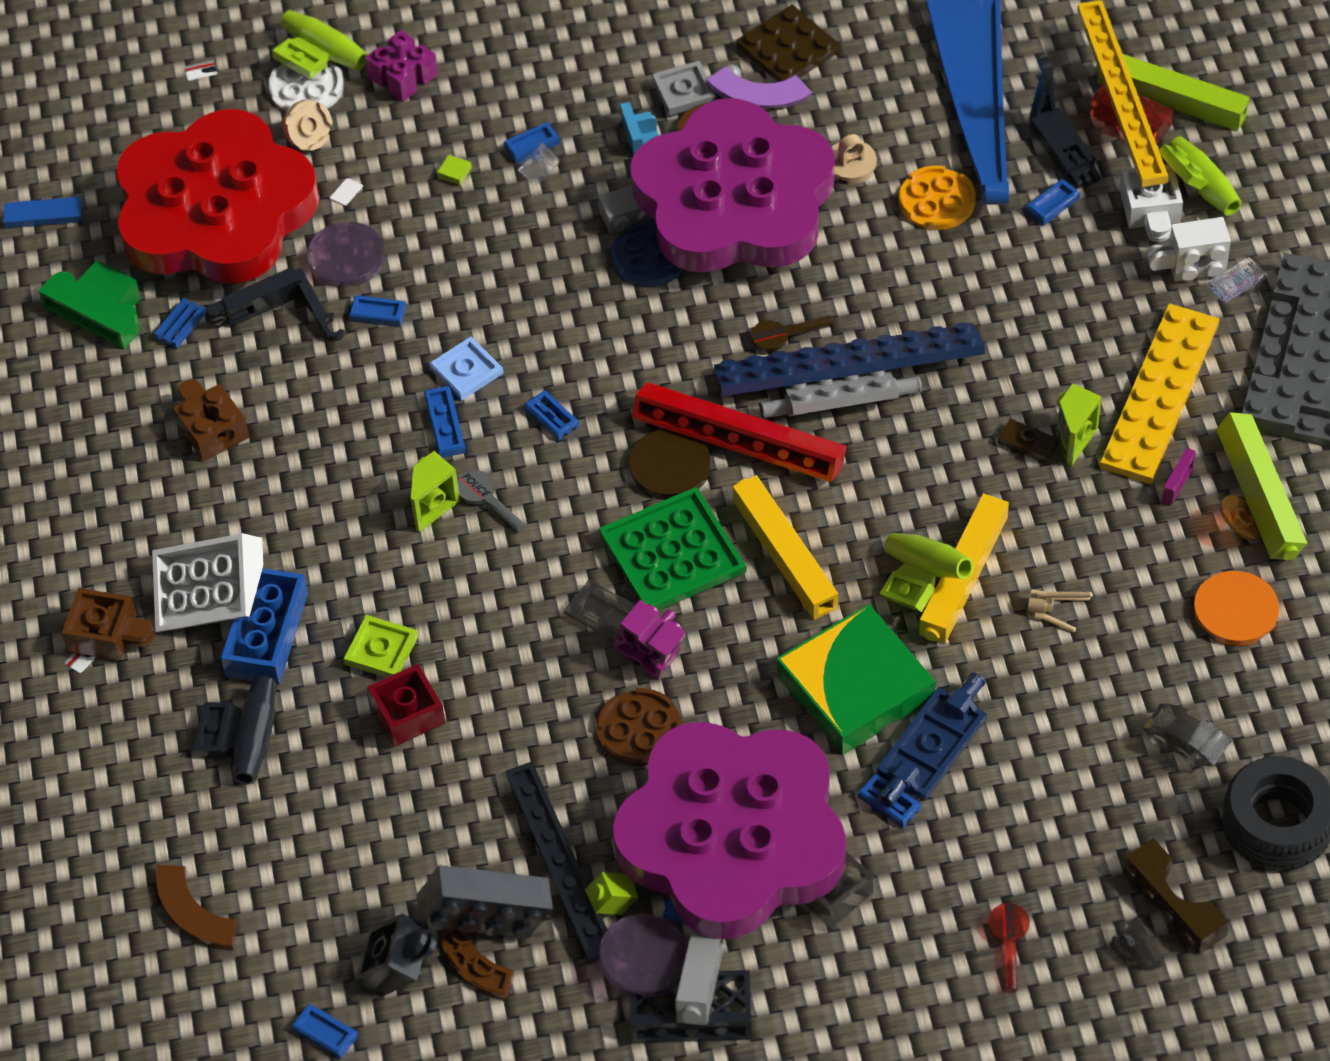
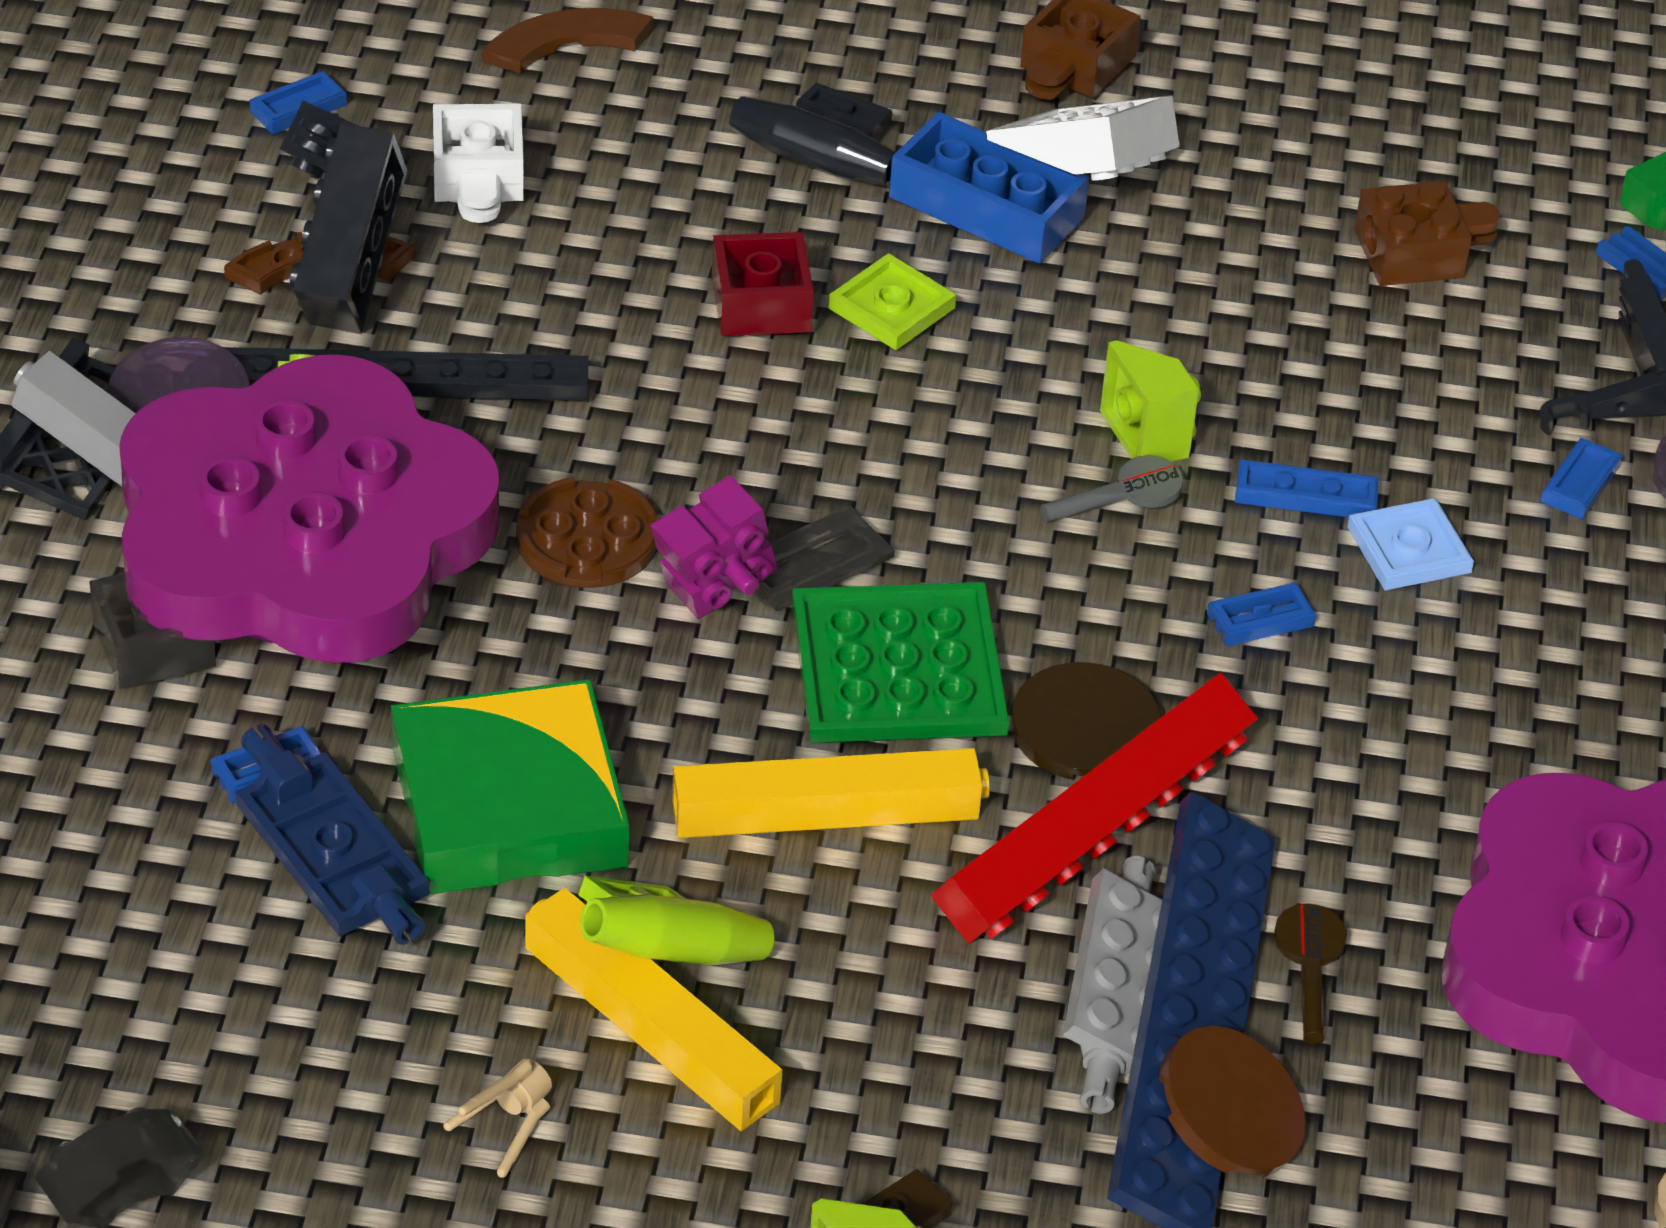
camera: 105 degrees right, 10 degrees down
none -> white brick [433,104,523,223]
none -> reddish brown tile [1159,1026,1305,1177]

